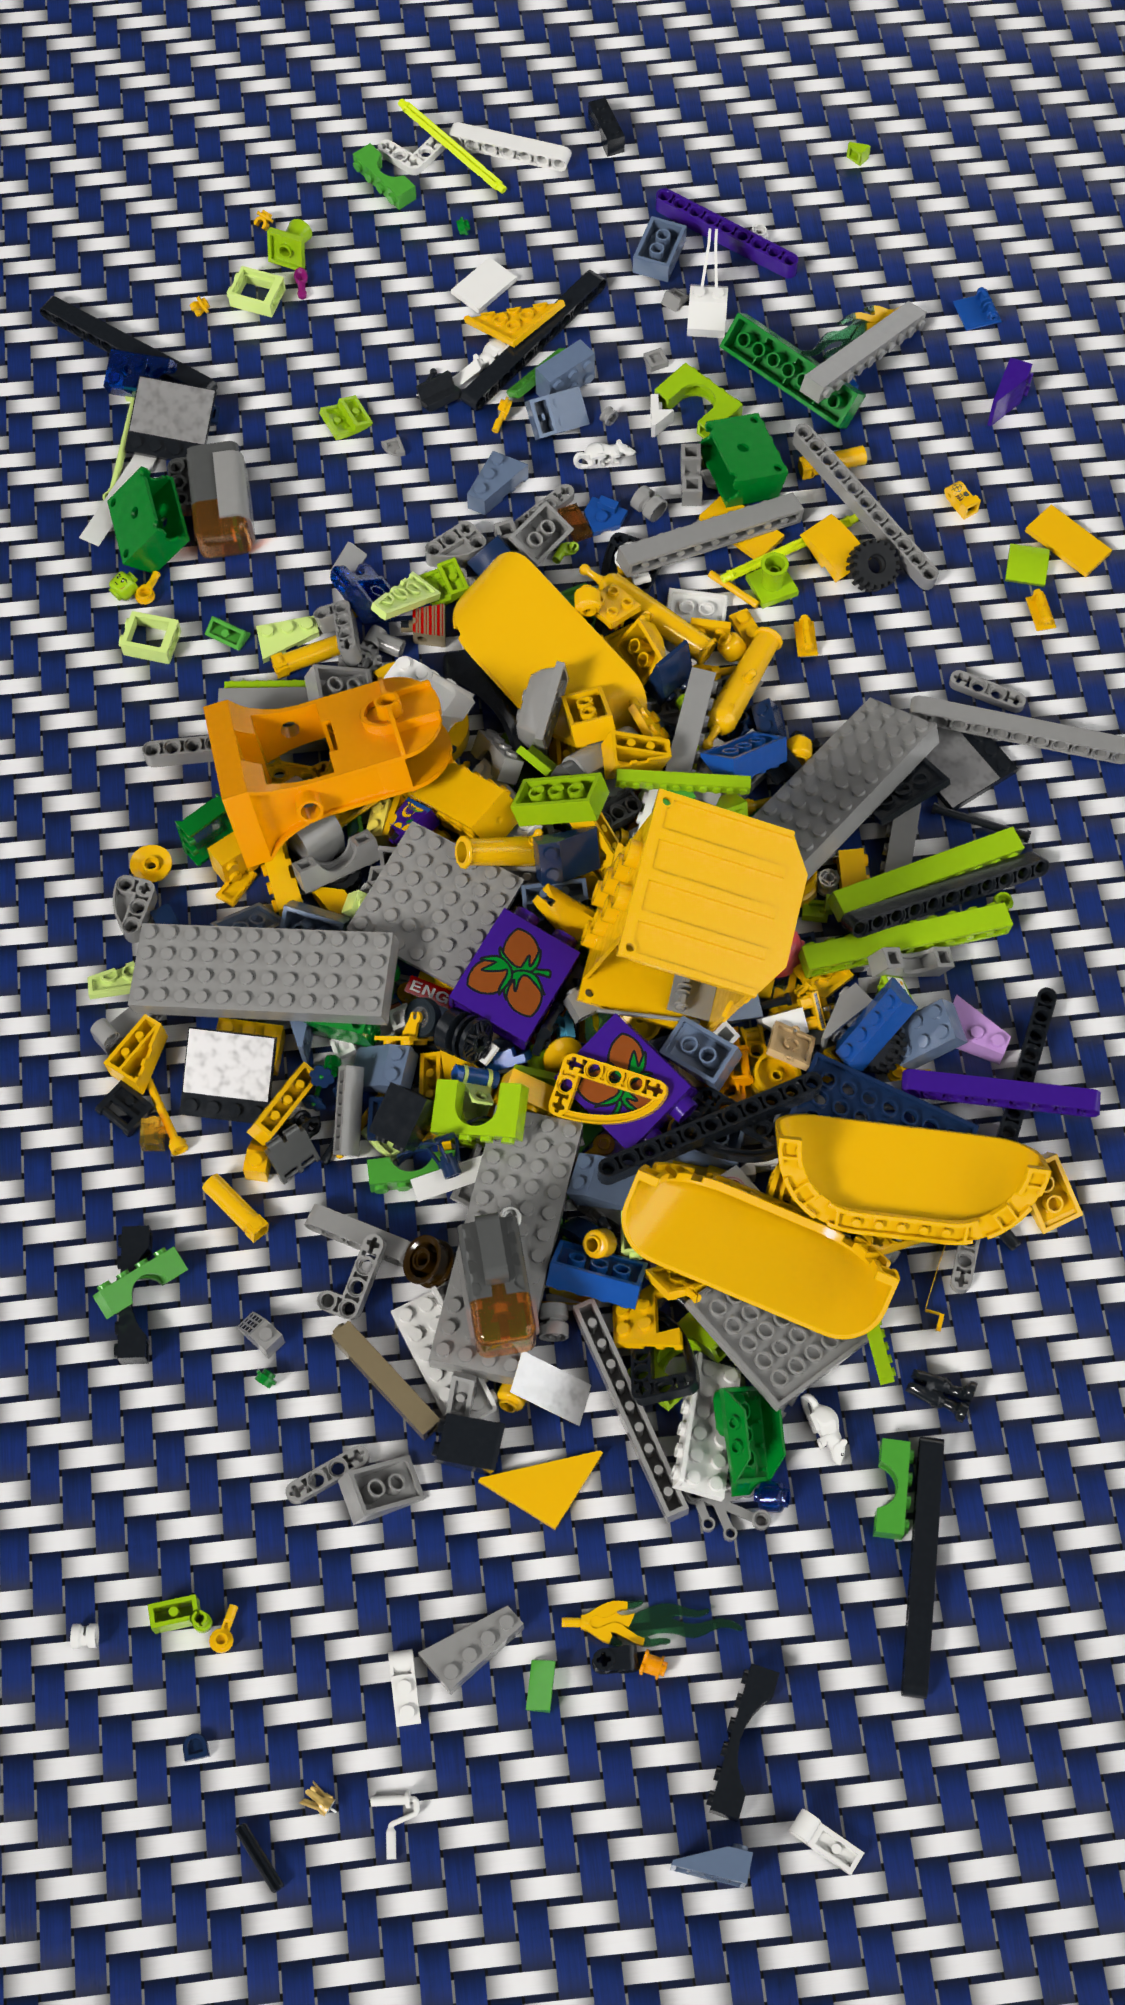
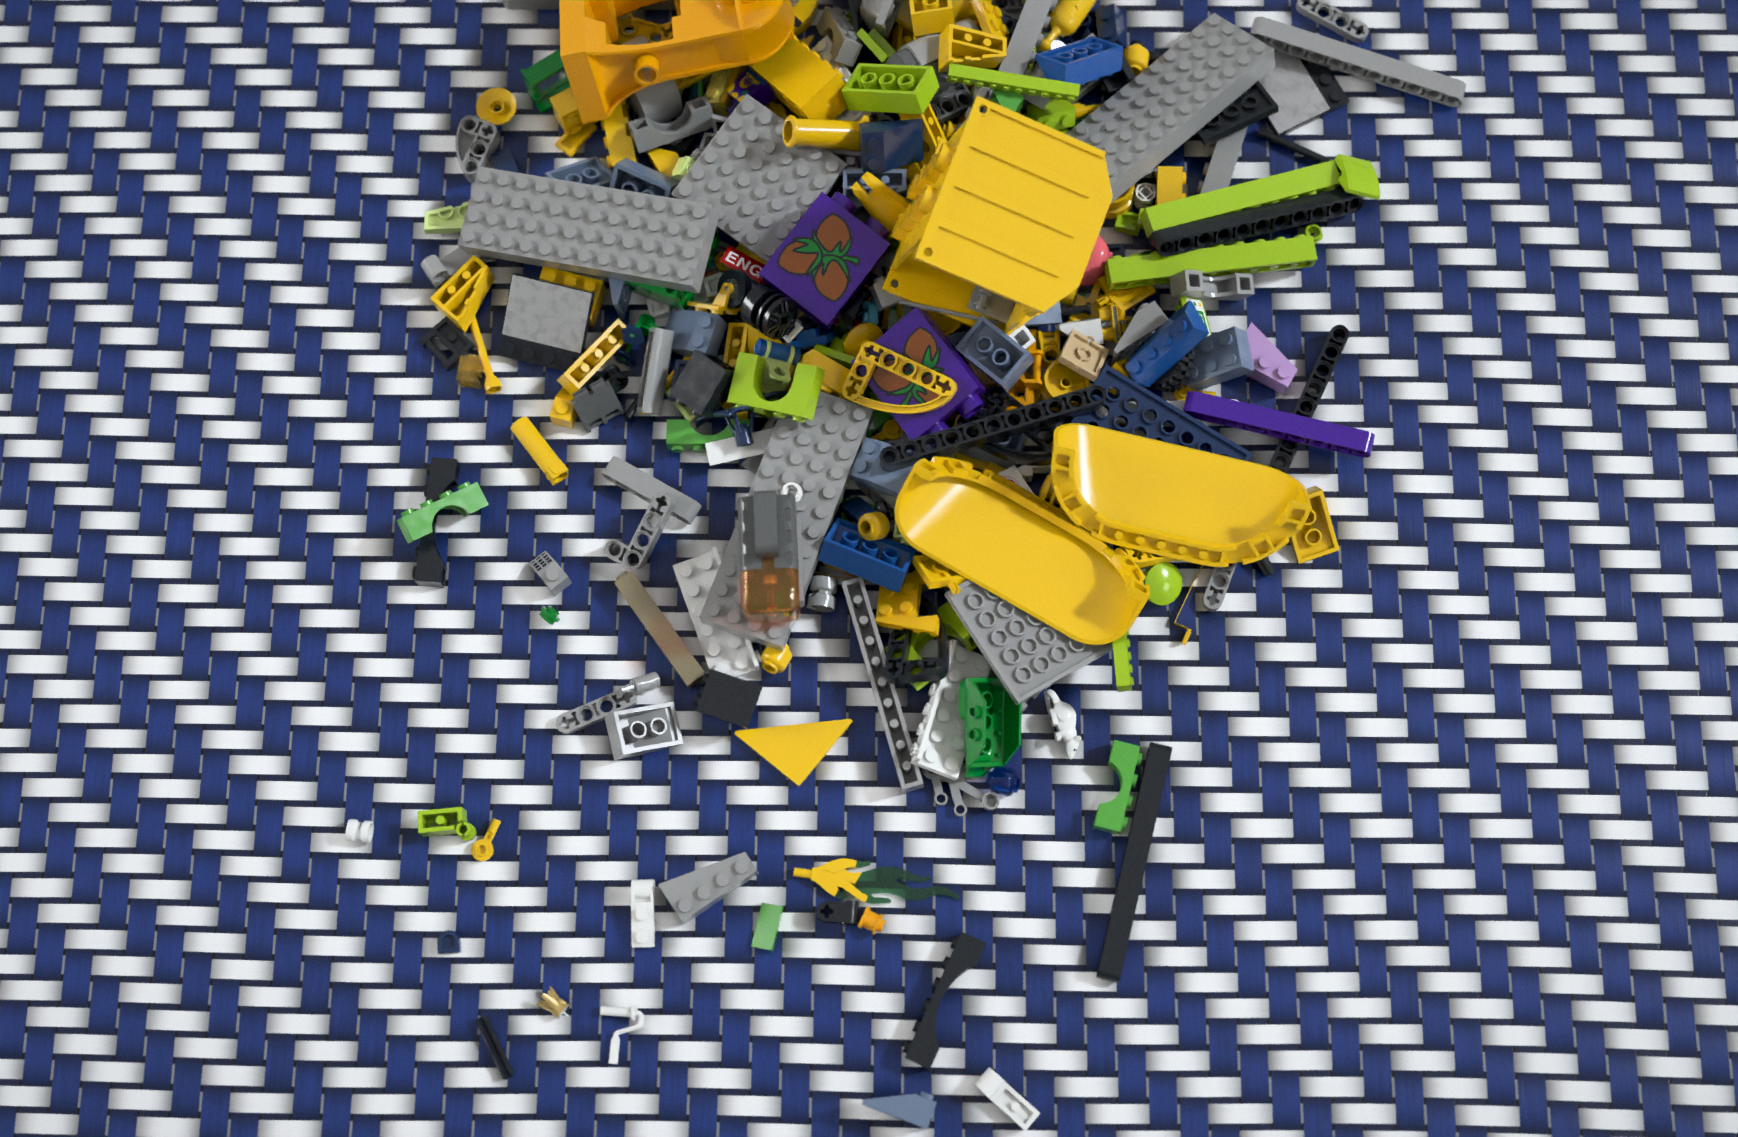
camera: 10 degrees right, 10 degrees up
dark brown wheel [403,1235,454,1289] -> none
light grey slope [446,1371,477,1417] -> none
flat silver sticker [510,1350,591,1426] -> none
black piece [905,1369,978,1423] -> none
none -> light grey piece [619,672,660,694]
none -> lime dish [1144,562,1182,605]
none -> lime slope [1334,154,1380,200]

